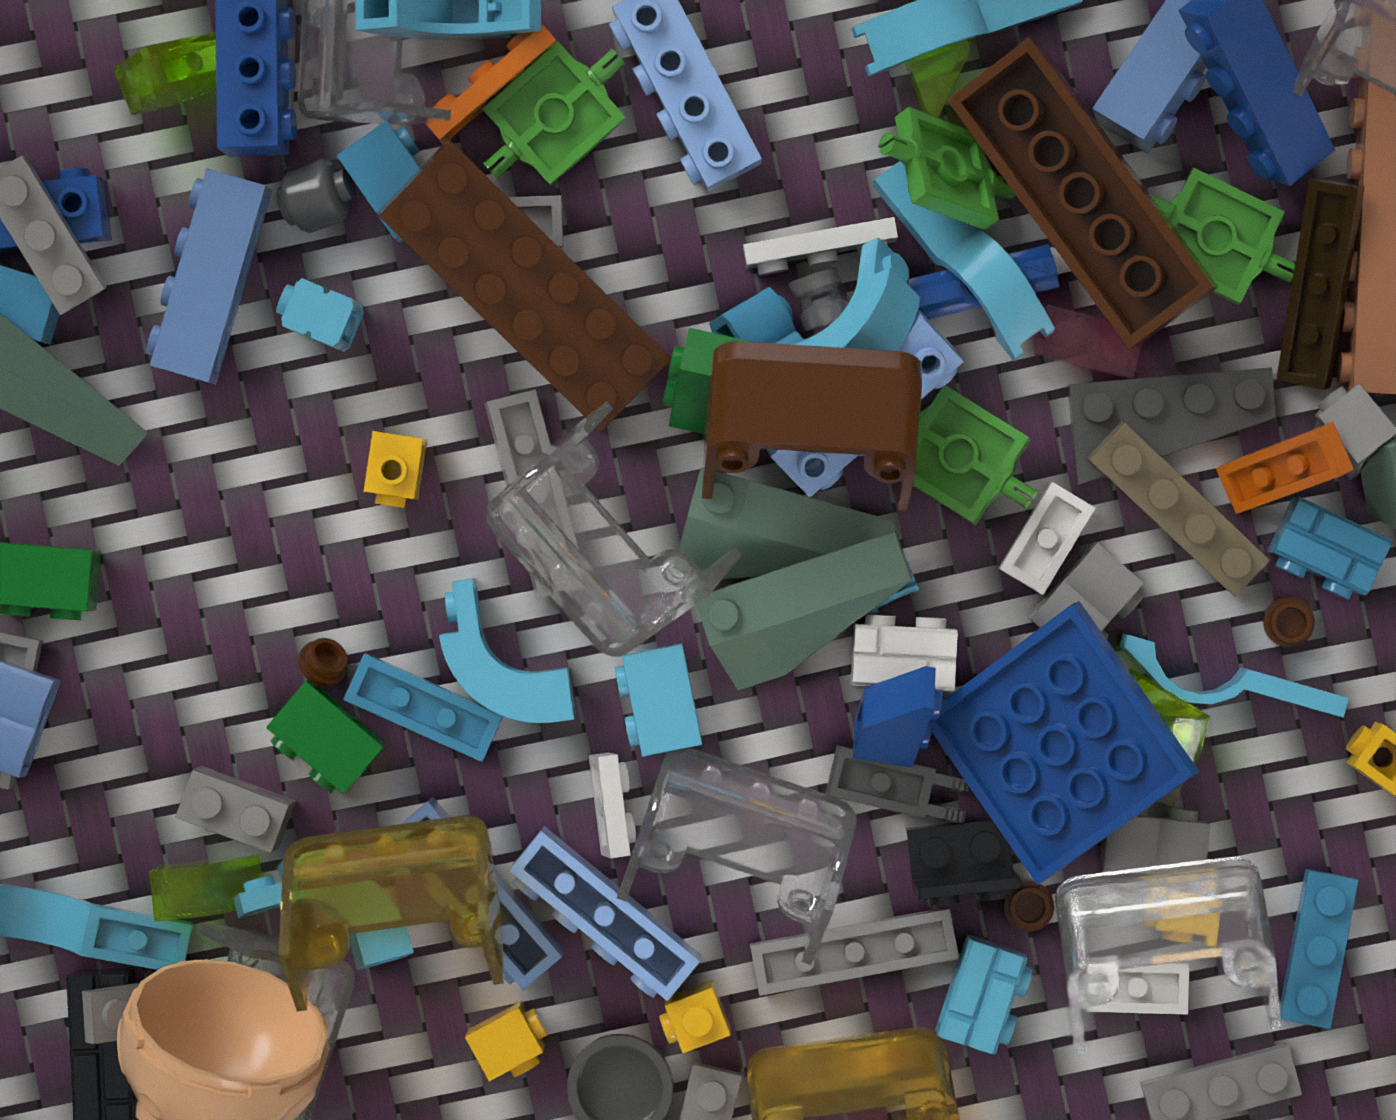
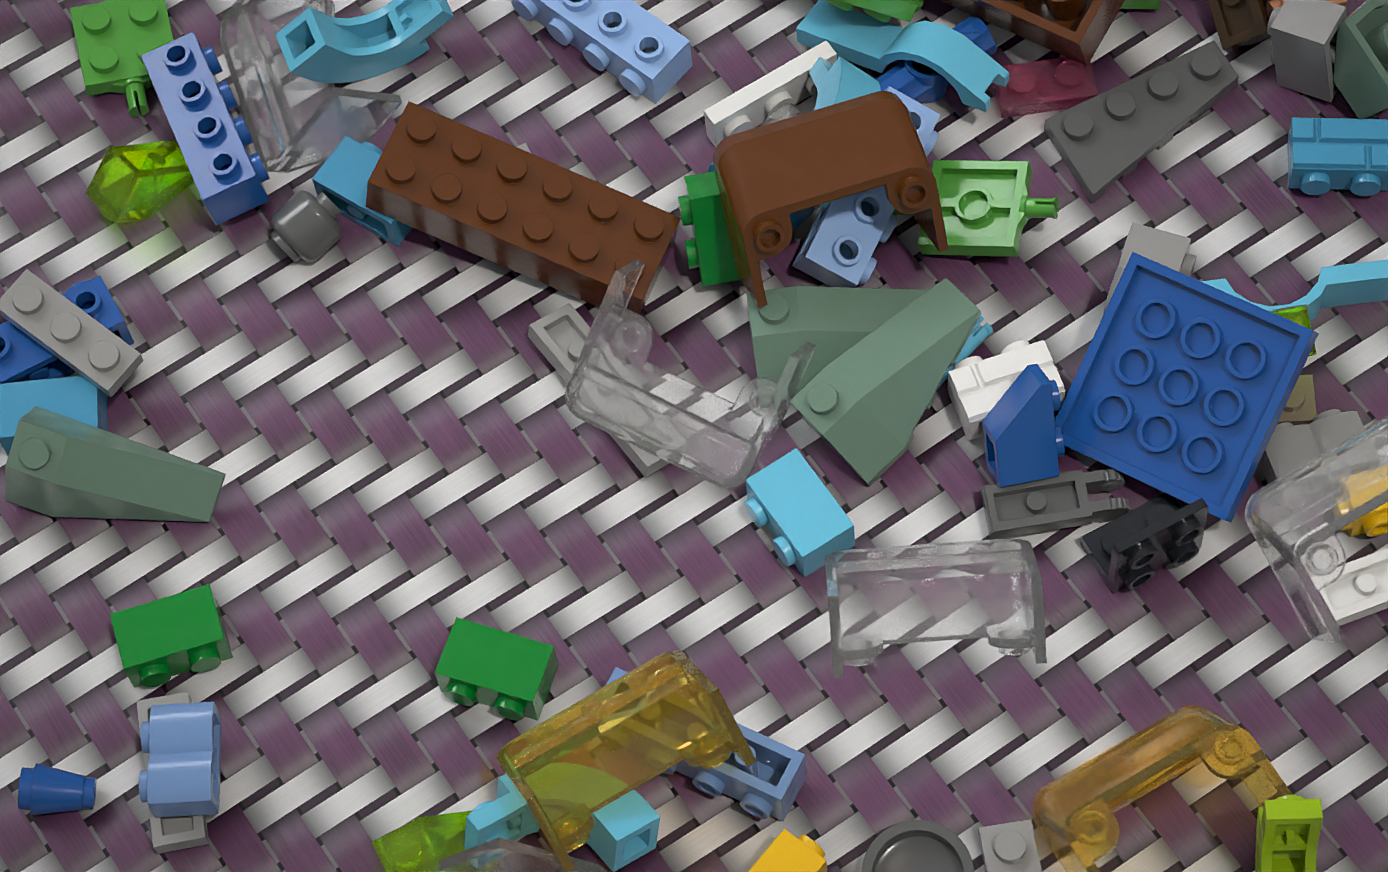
camera: 15 degrees left, 25 degrees down
medium blue brick [146,168,272,385] -> none
light grey brick [175,766,296,853] -> none
medium azure brick [276,278,365,352] -> none
reddish brown plate [298,638,348,687] -> none
dark azure plate [343,653,503,762] -> none
yellow brick [363,431,427,508] -> none
orange plate [426,24,557,144] -> none
medium azure arch [439,578,576,723] -> none
bright green plate [482,41,626,187] -> none
light blue brick [509,826,700,1001] -> none
white plate [588,752,636,858] -> none
yellow brick [659,980,731,1053] -> none
light grey plate [750,907,959,996] -> none
medium azure brick [935,934,1033,1055] -> none
white plate [998,482,1096,595] -> none
reddish brown plate [1003,881,1054,932] -> none
dark tan plate [1087,421,1270,597] -> none
orange plate [1216,422,1354,514] -> none
reddish brown plate [1263,597,1315,648] -> none

